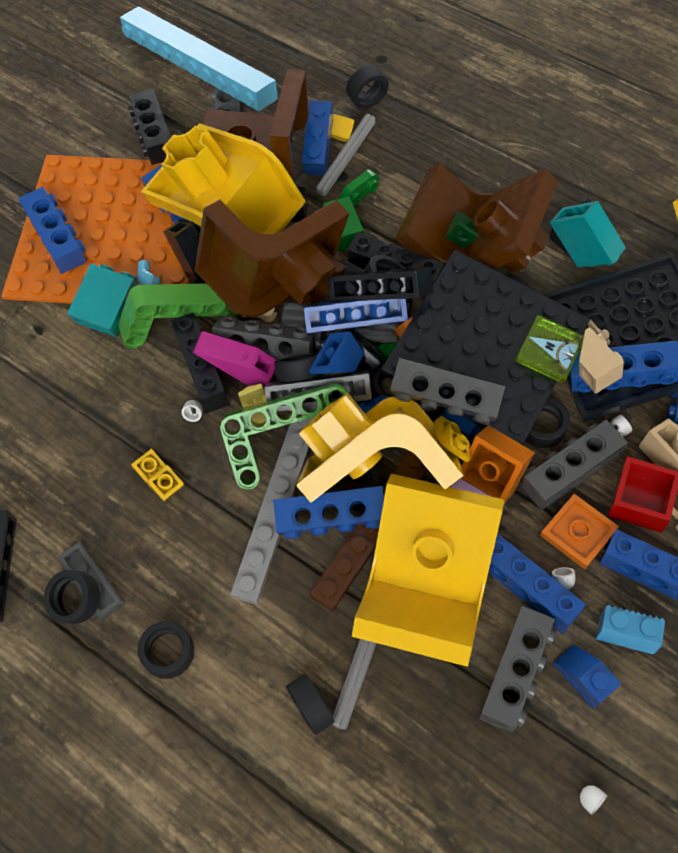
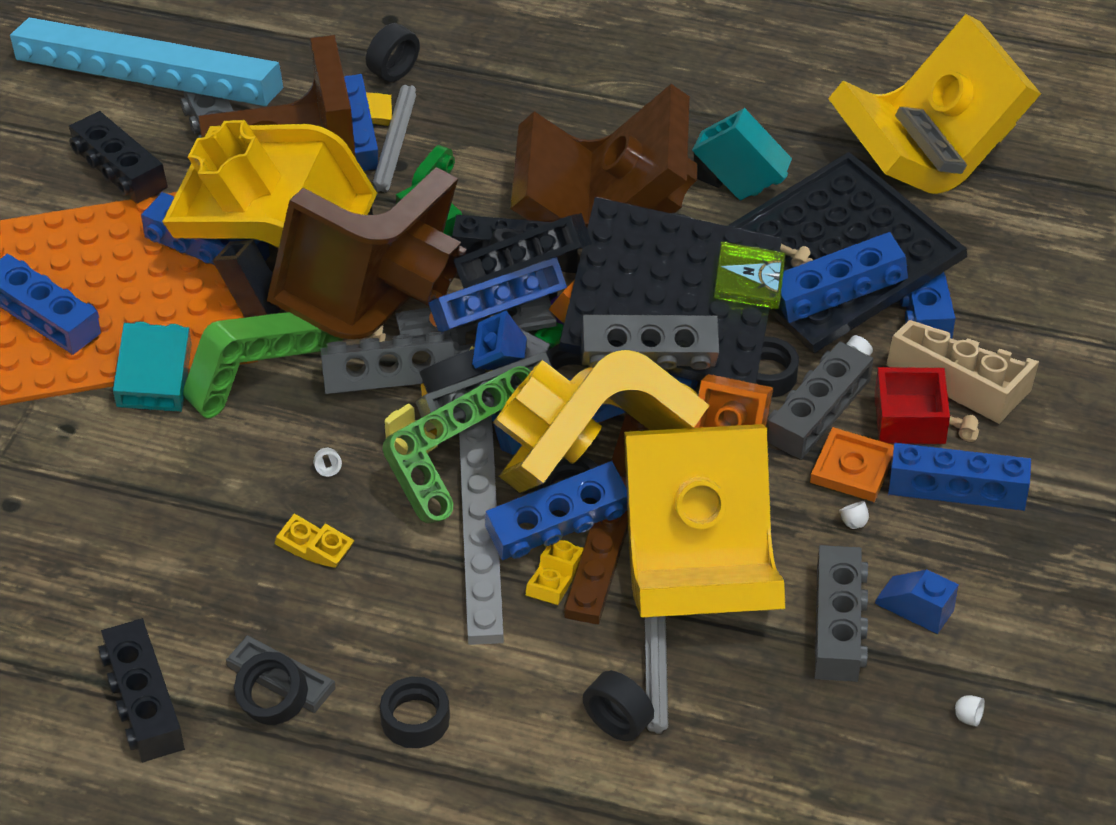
camera: 25 degrees left, 15 degrees down
medium azure arm [137,260,160,285] -> none
black brick [171,312,229,414] -> none
dark pink slope [193,331,276,386] -> none
dark green bracket [445,211,479,249] -> none
blue brick [488,533,586,634] -> none
tan slope [579,327,624,394] -> none
dark azure brick [596,604,665,654] -> none
none -> yellow slope [525,540,584,605]

